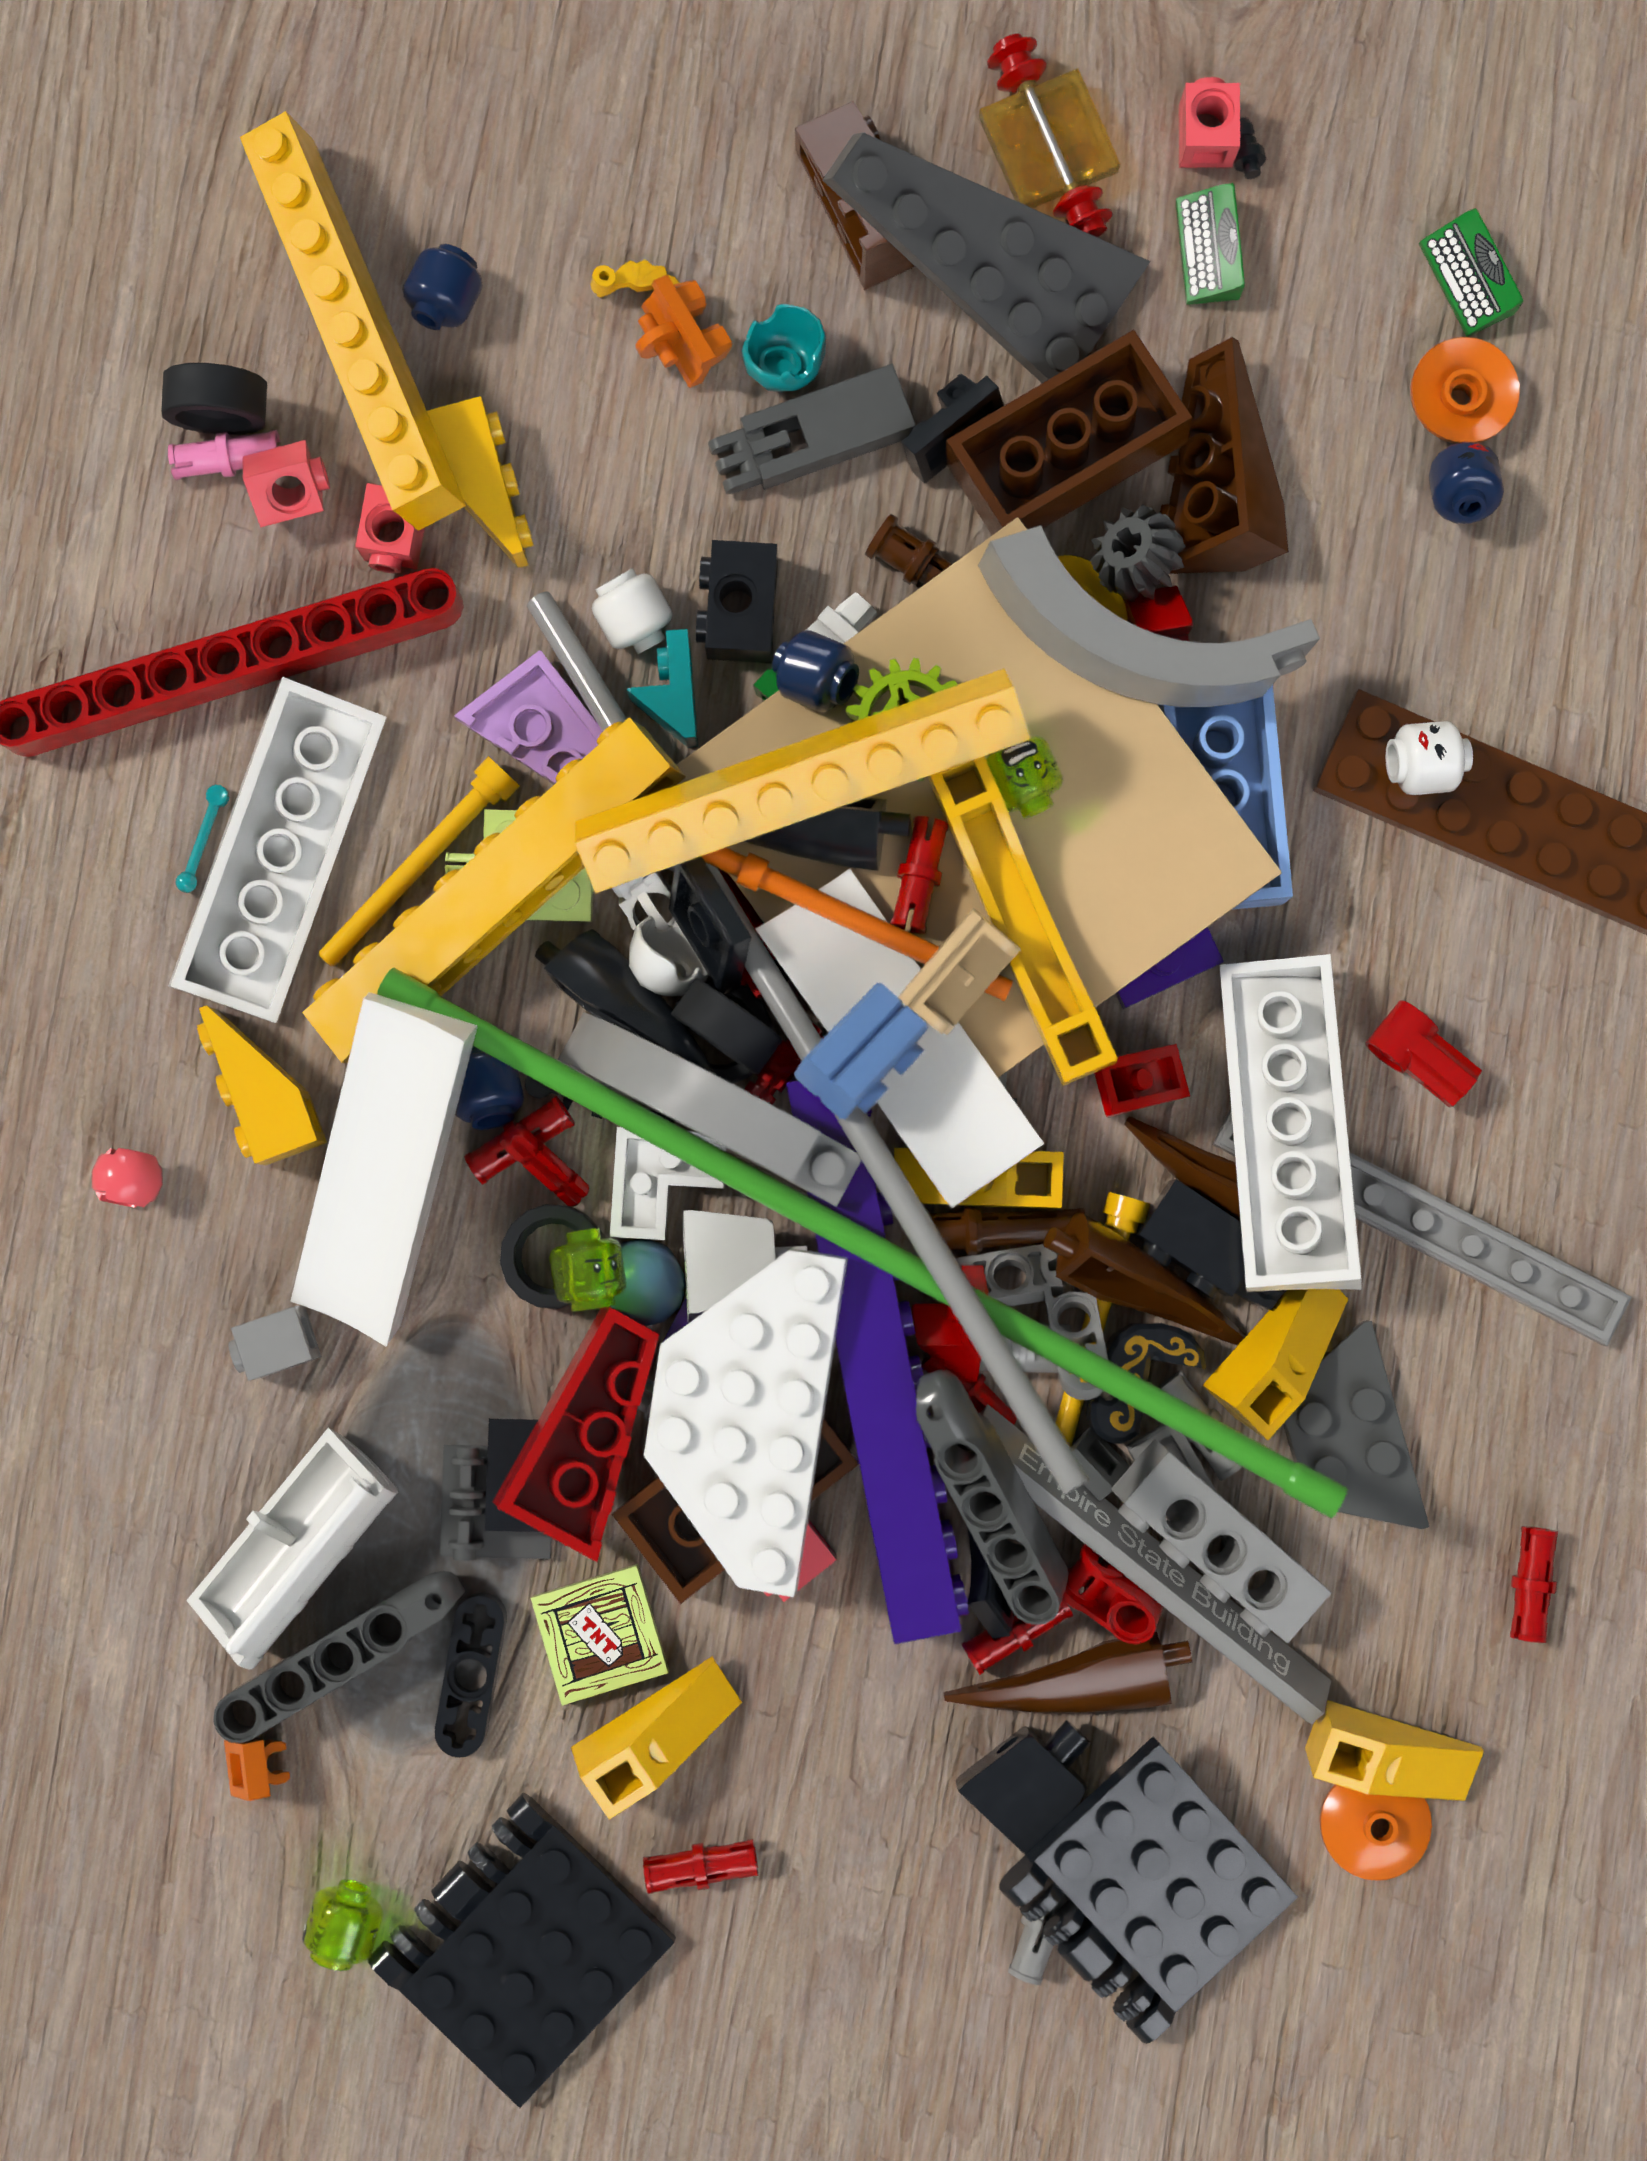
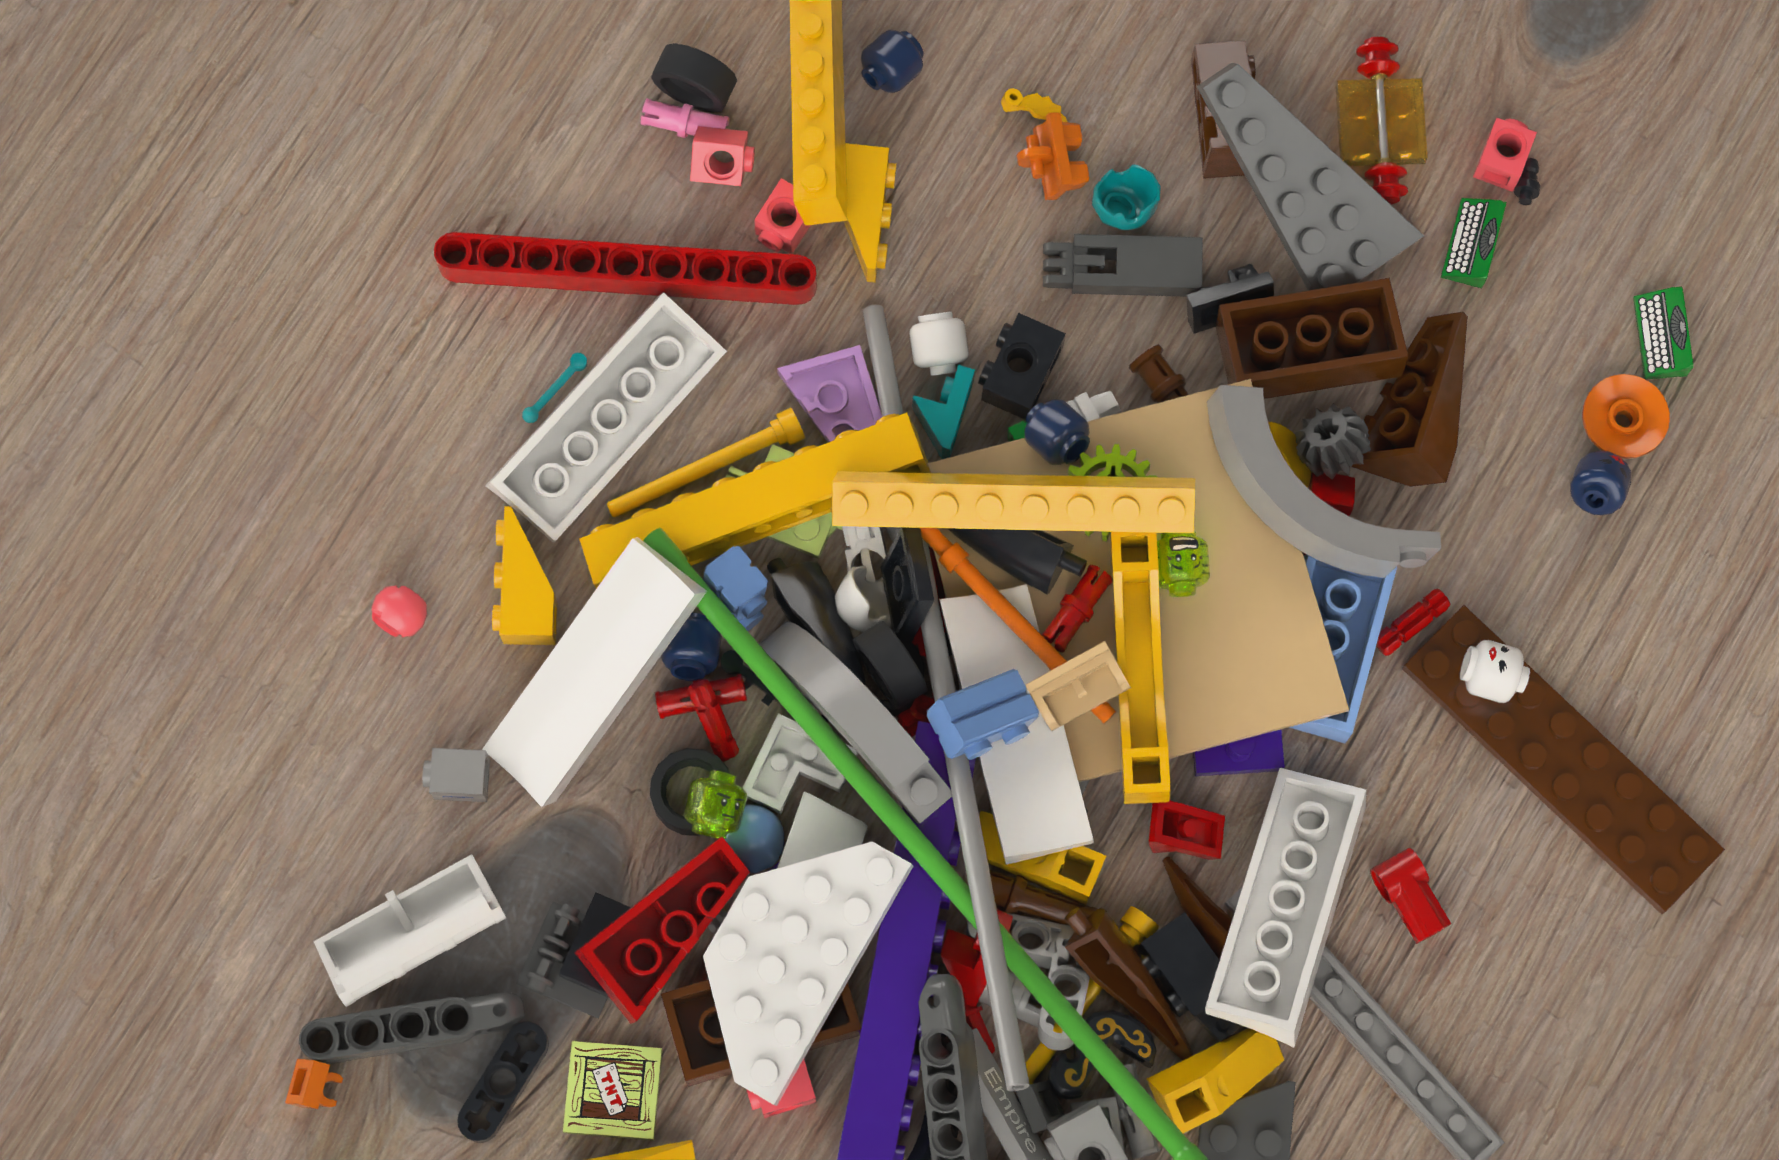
camera: 20 degrees right, 10 degrees down
none -> medium blue brick [703,546,768,631]
none -> red axle [1376,588,1451,656]

